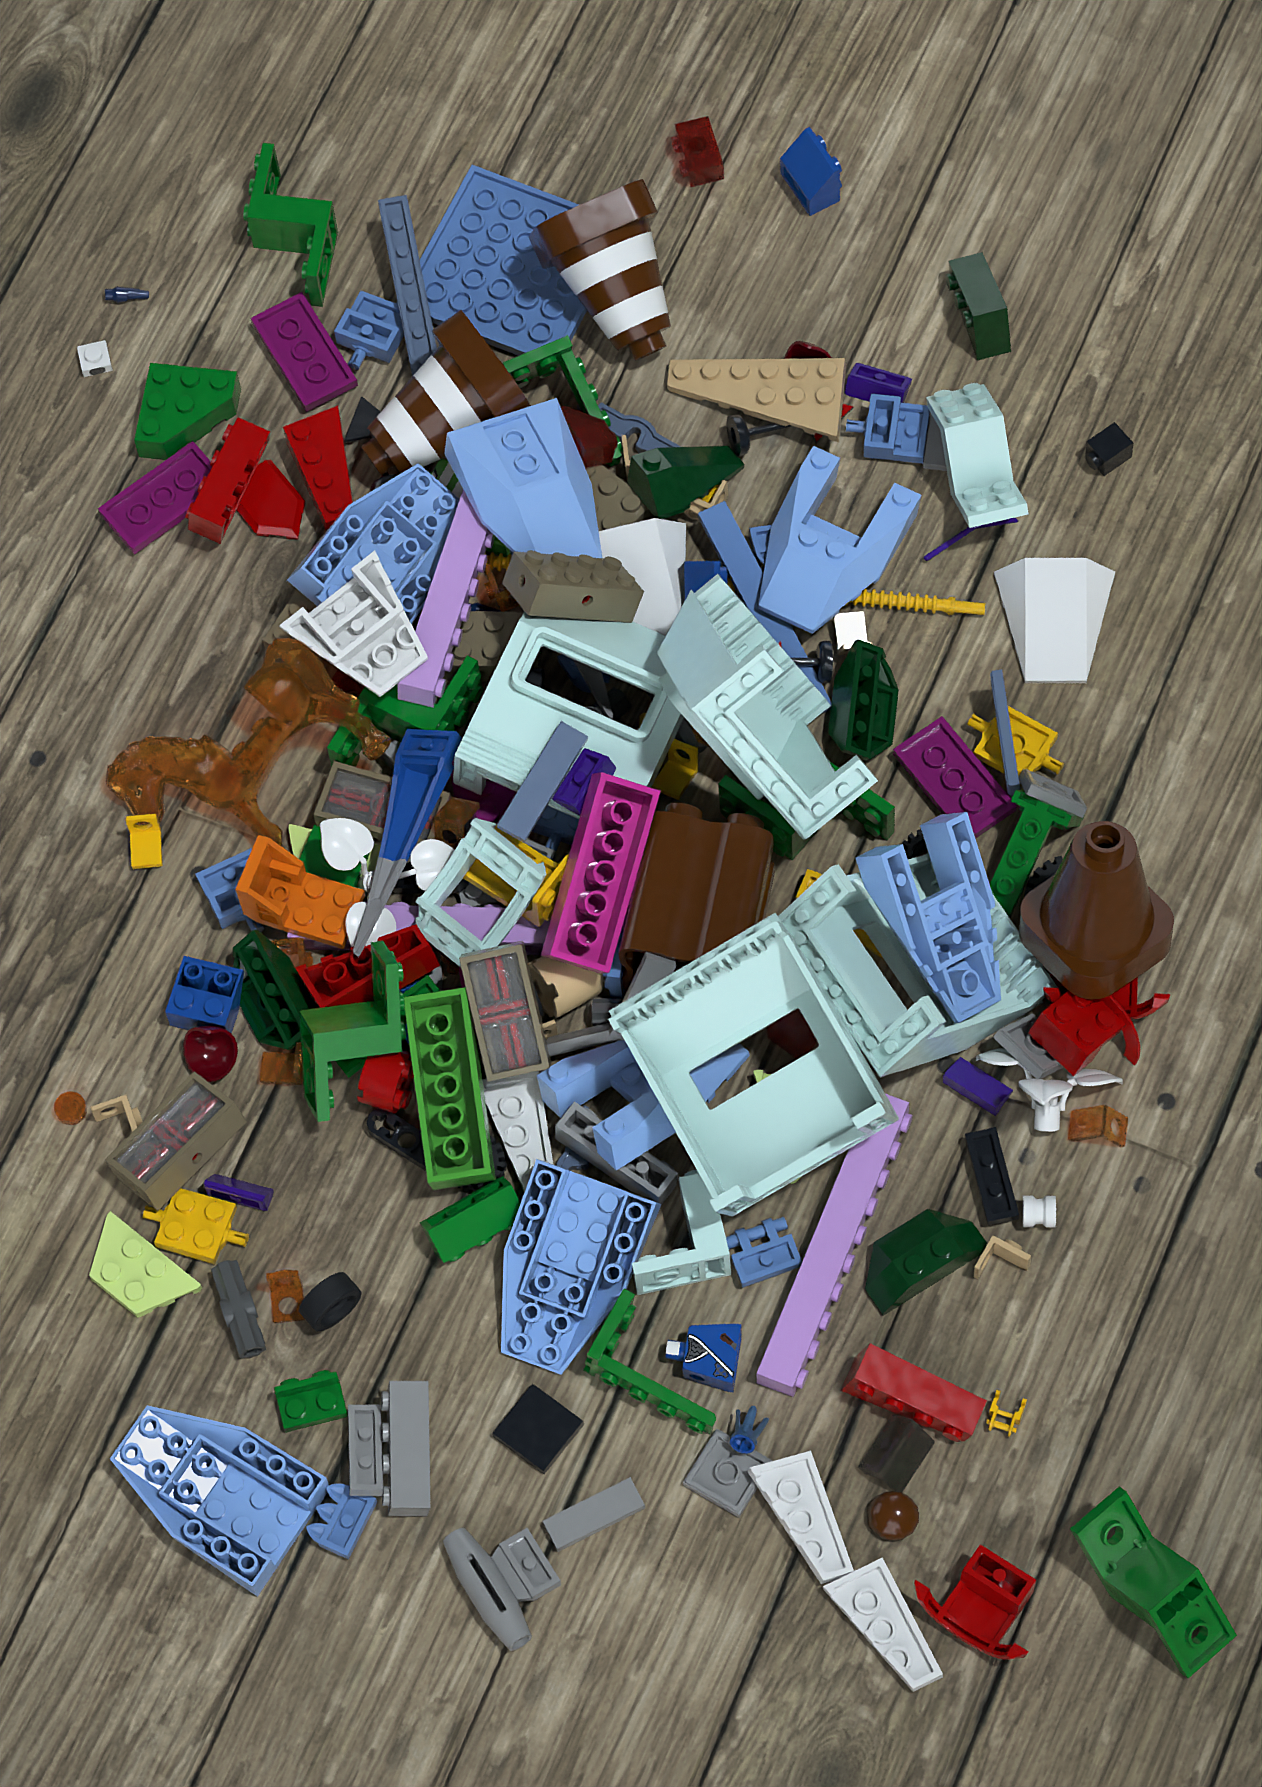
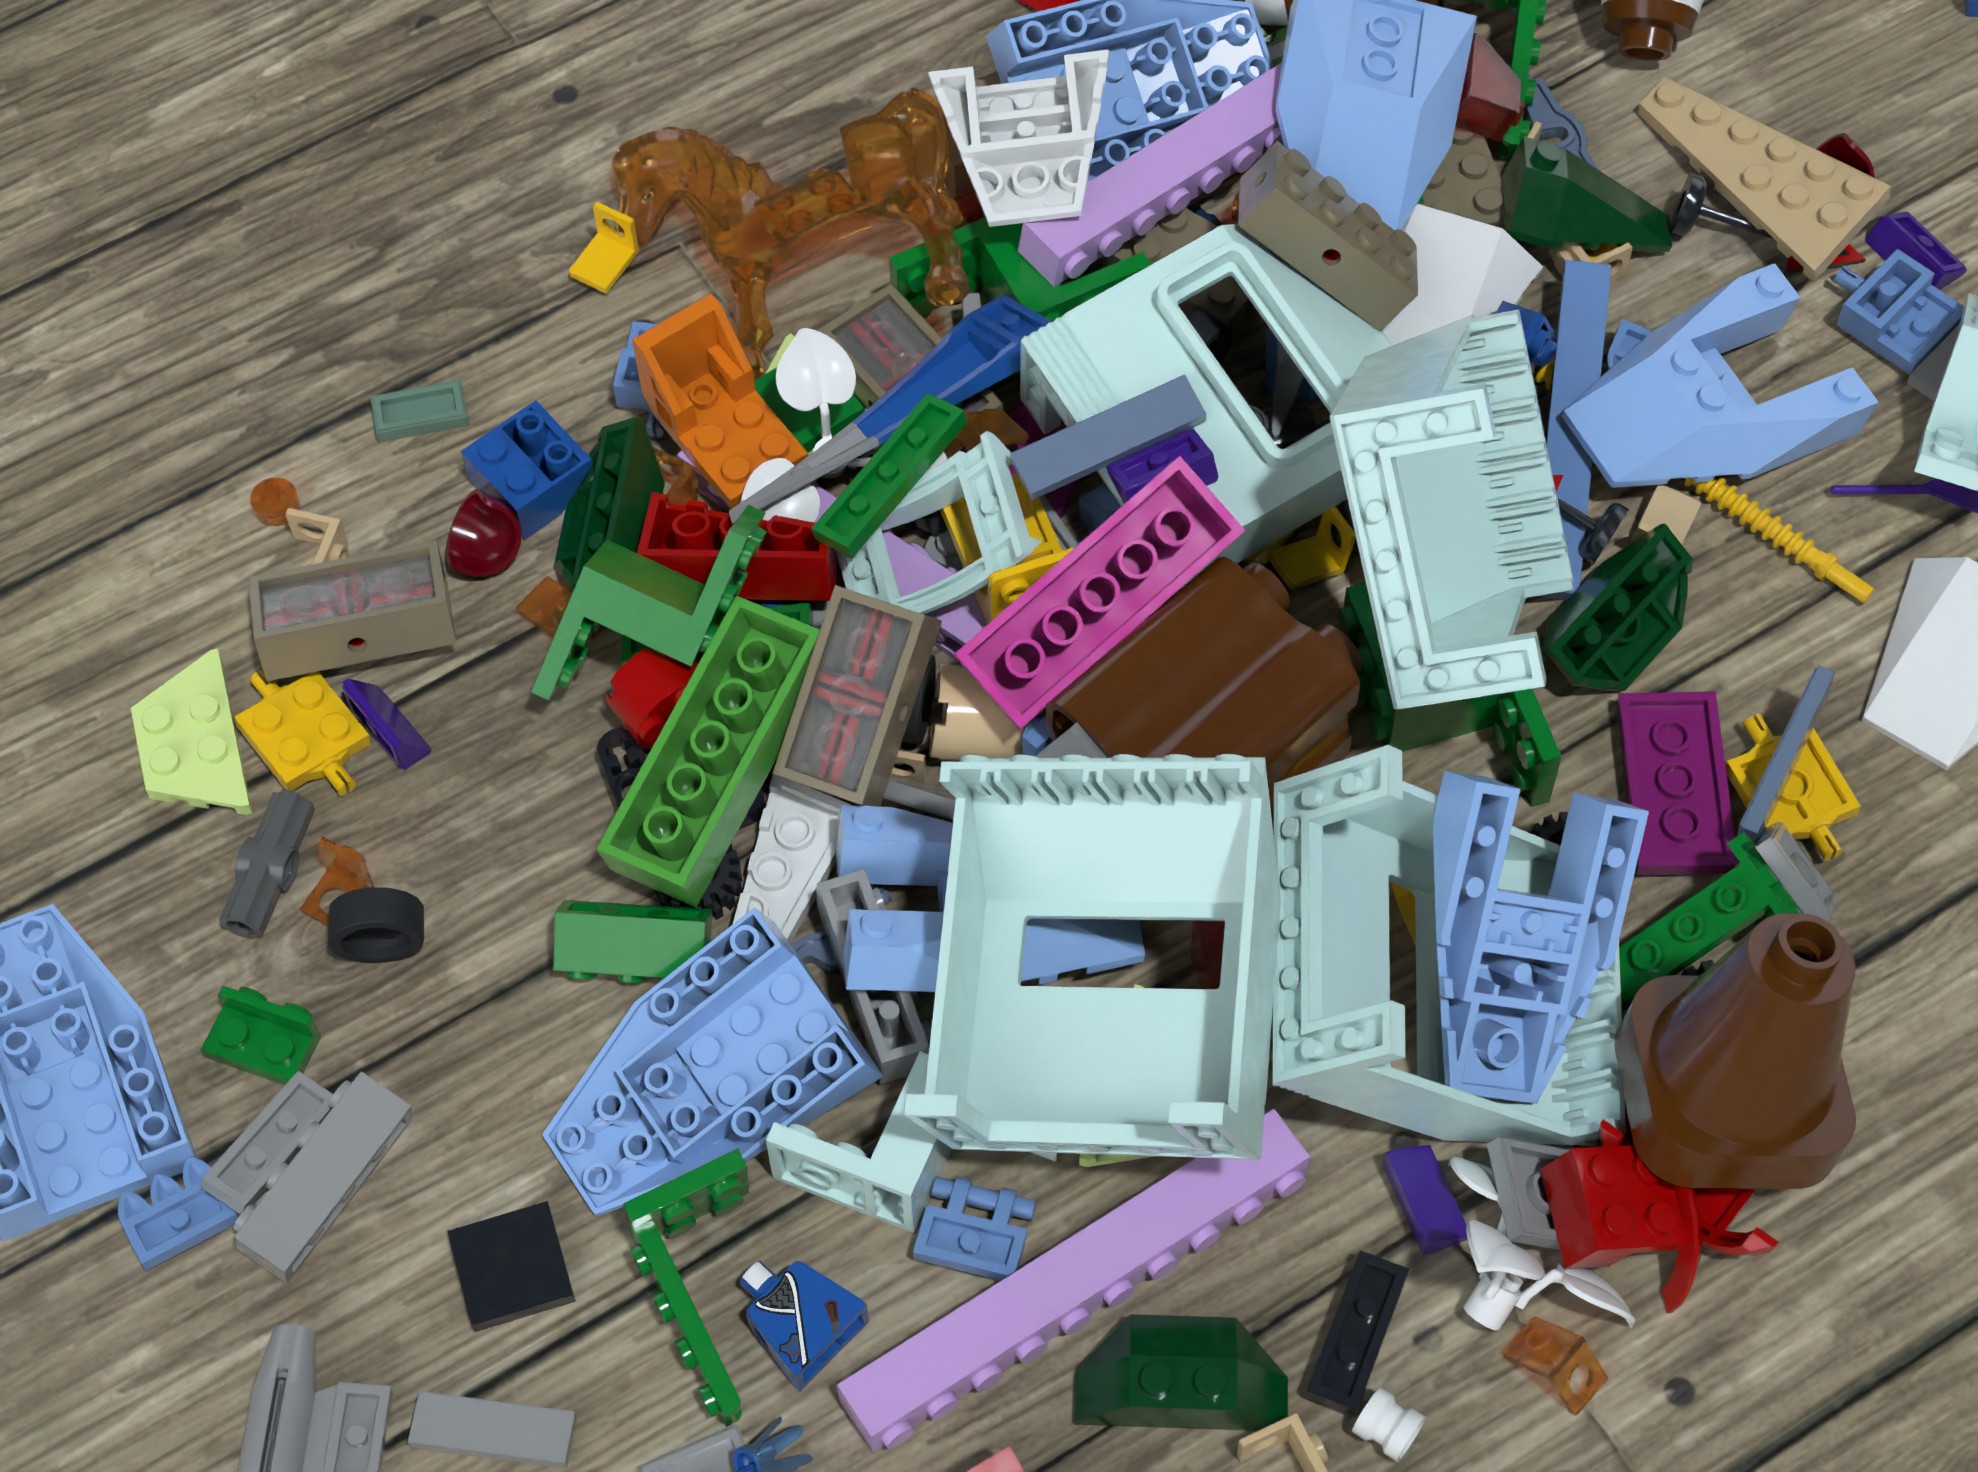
camera: 30 degrees right, 5 degrees down
none -> sand green tile [370,380,469,442]
none -> green plate [811,393,968,558]

